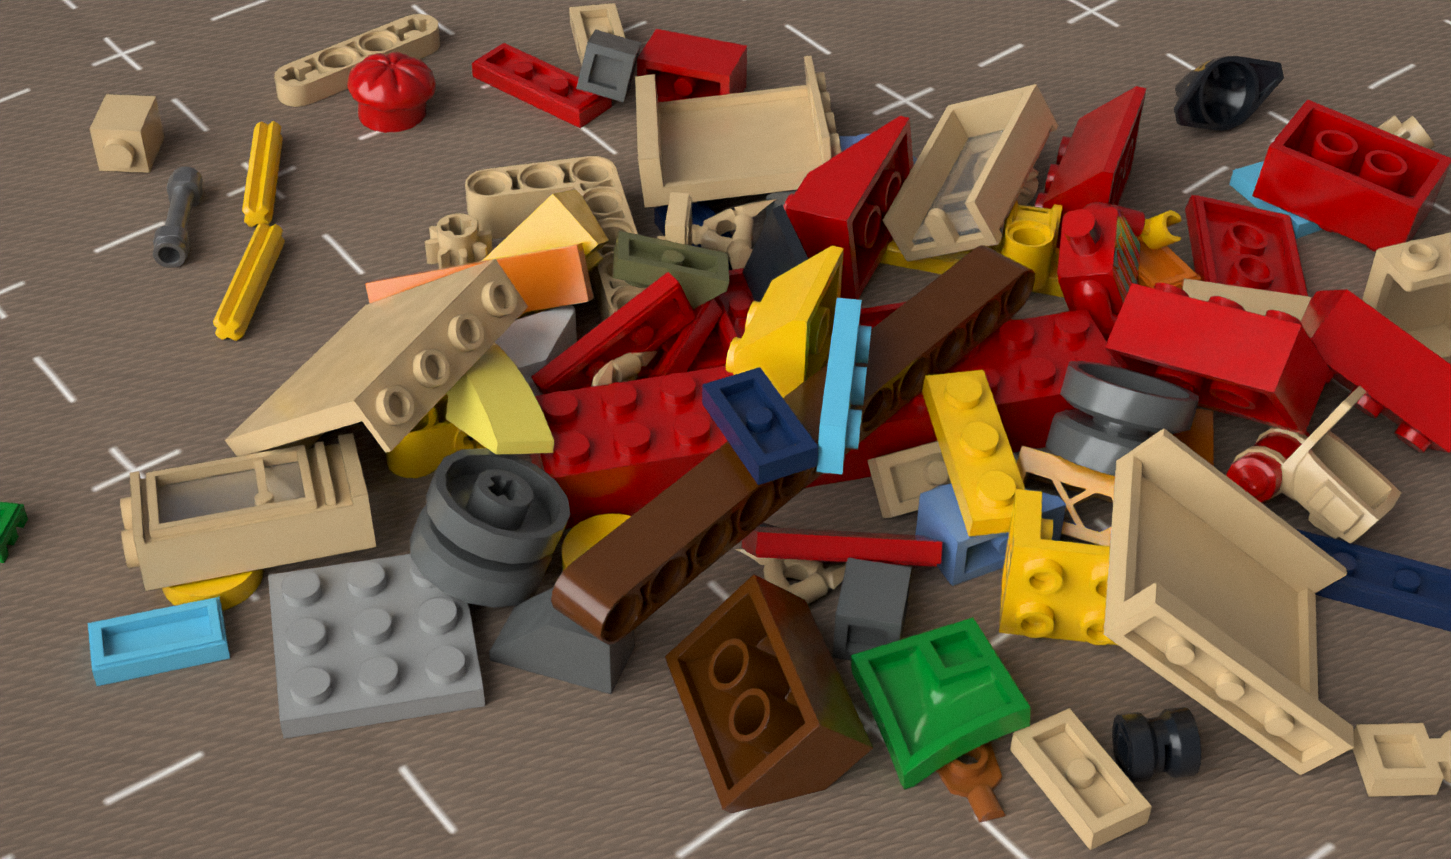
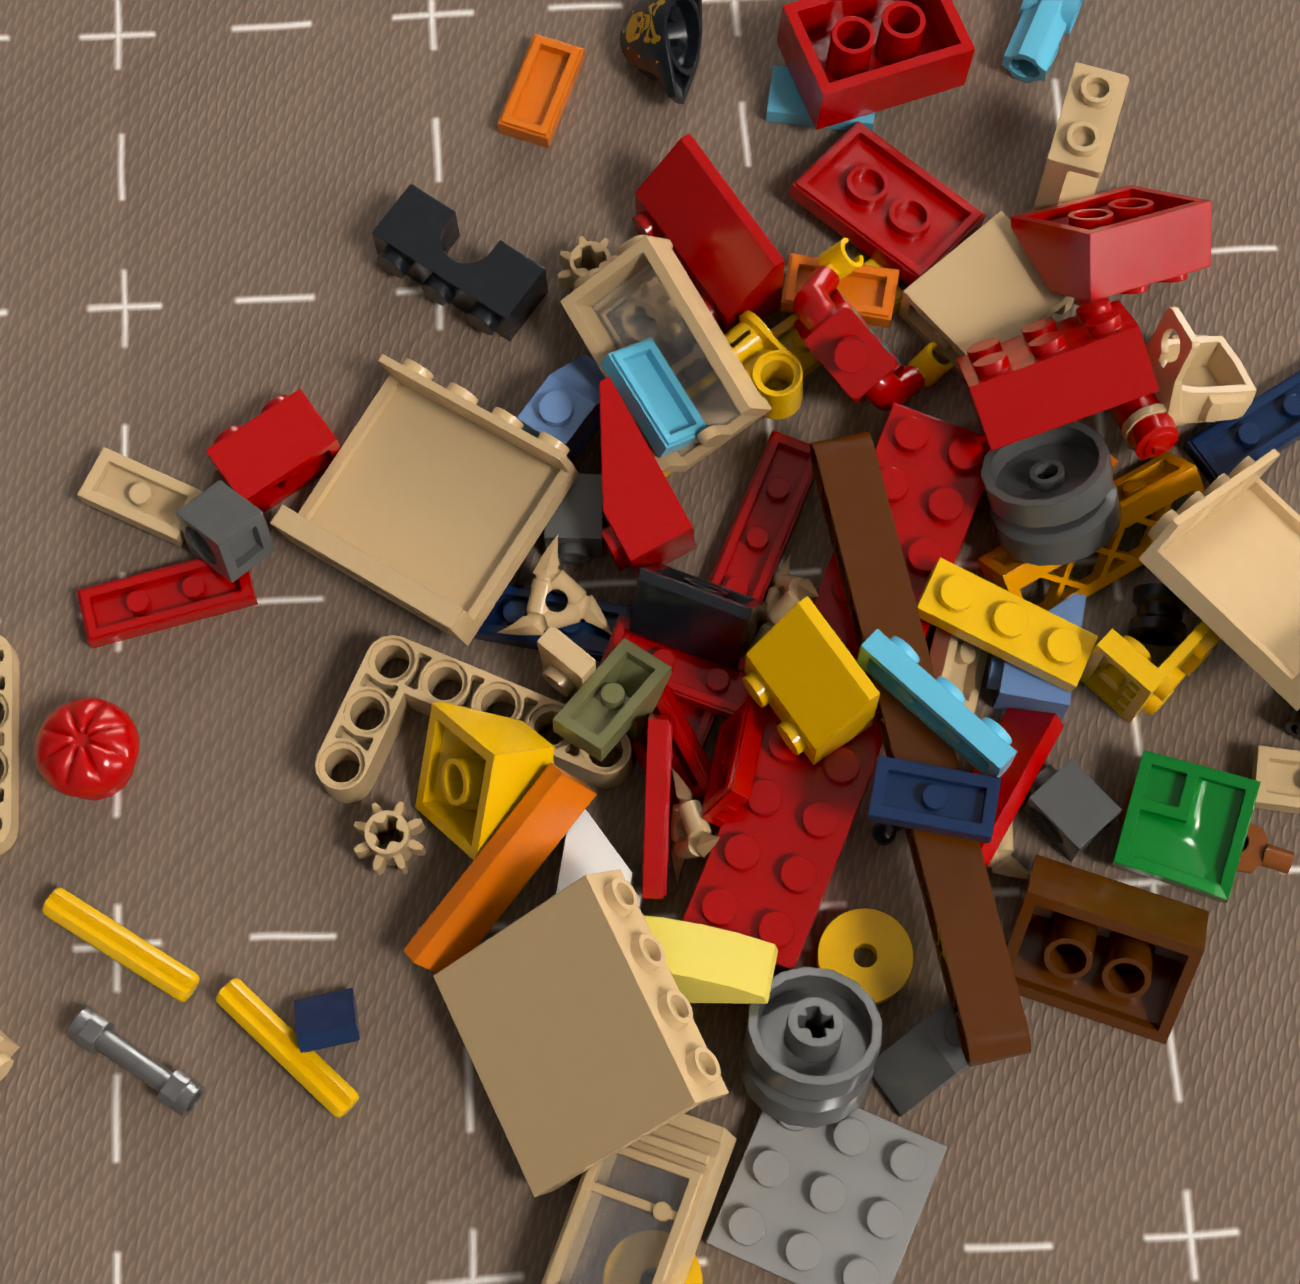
camera: 50 degrees left, 30 degrees up
none -> dark blue tile [294,988,360,1053]
none -> black arch [372,184,548,341]
none -> orange tile [497,33,585,148]
none -> medium azure tile [600,337,707,458]
none -> red tile [701,698,769,827]

